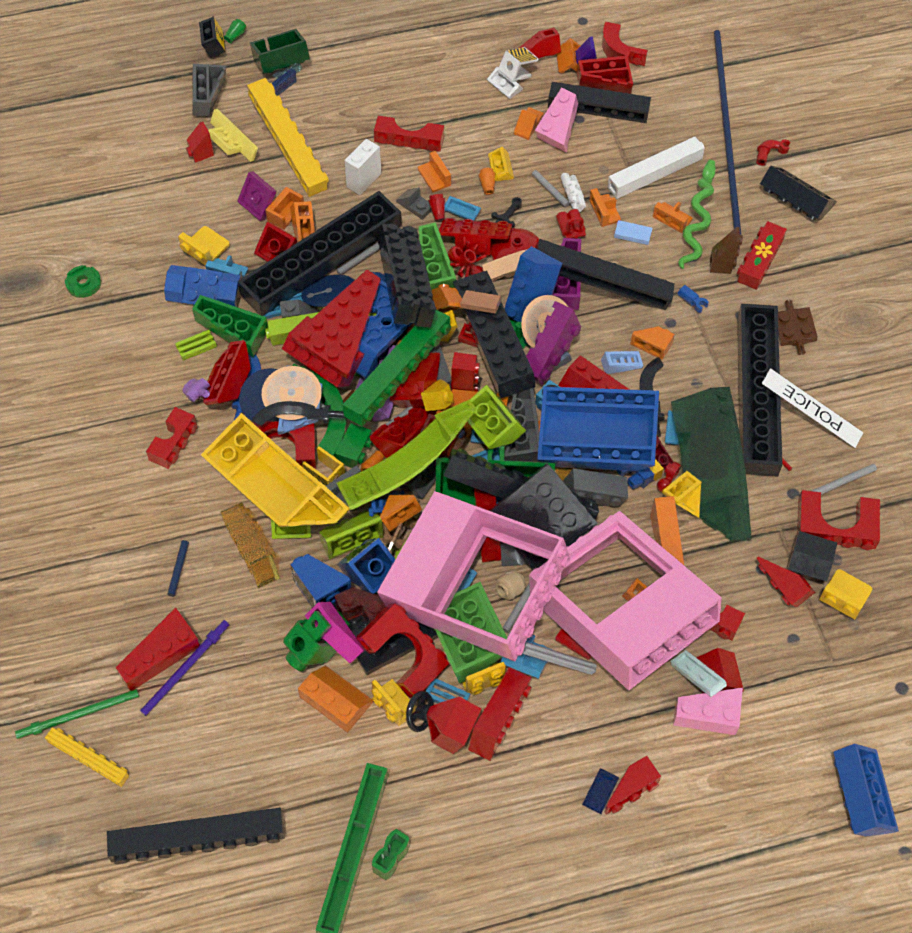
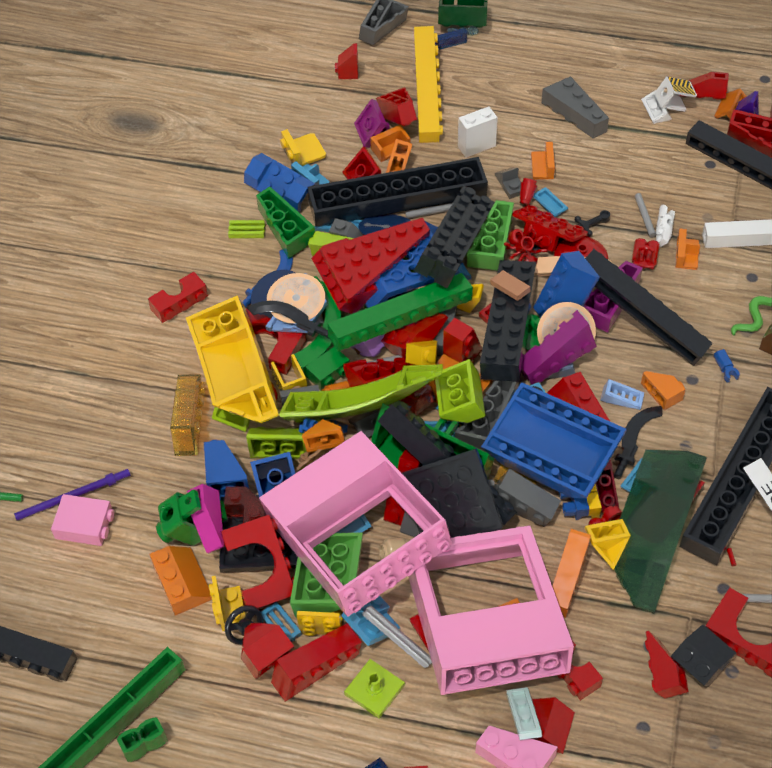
camera: 30 degrees right, 5 degrees down
green tile [65,265,102,298] -> none
red wedge [116,607,200,691] -> none
dark blue bar [167,540,189,597] -> none
medium lavender piece [183,378,210,402] -> none
red wedge [202,340,251,405] -> none
light yellow bracket [208,109,258,162] -> none
red arch [374,115,444,152] -> none
orange slope [432,284,462,312] -> none
orange cone [478,168,496,195] -> none
yellow slope [488,146,514,181] -> none
orange slope [514,107,544,140] -> none
bright pink wedge [535,87,578,153] -> none
light blue tile [614,220,652,245] -> none
orange panel [652,202,693,233] -> none
yellow bracket [819,569,872,620] -> none
none -> bright pink brick [51,494,114,546]
none -> lime tile [344,659,405,719]
none -> red wedge [376,87,417,126]
none -> dark grey wedge [541,76,609,138]

